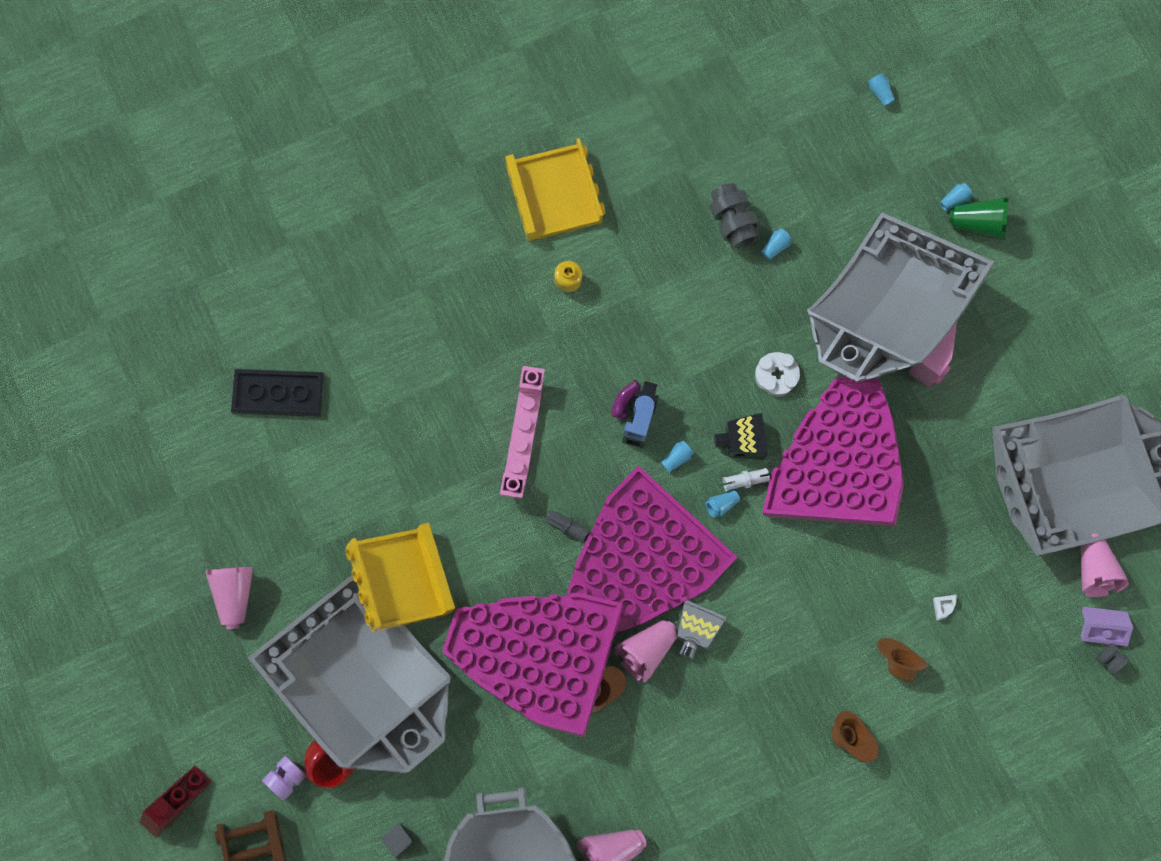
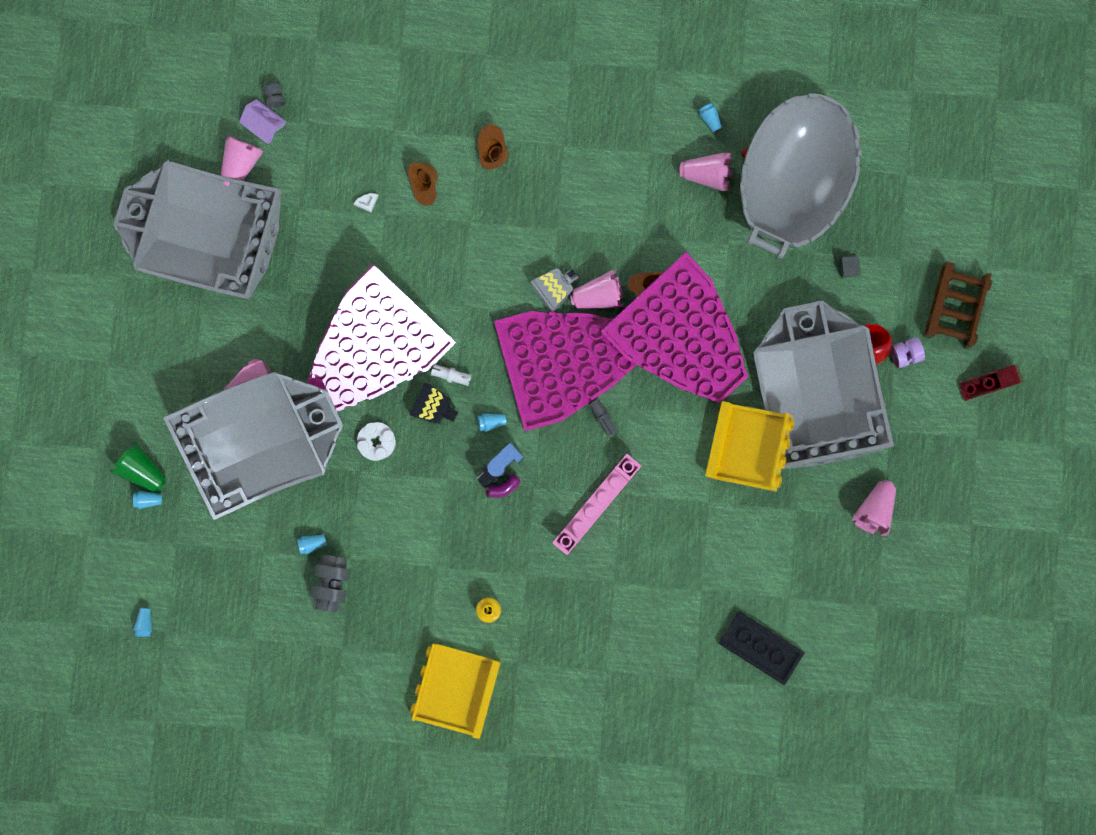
camera: 145 degrees left, 10 degrees up
medium azure cone [705,490,740,518] -> none

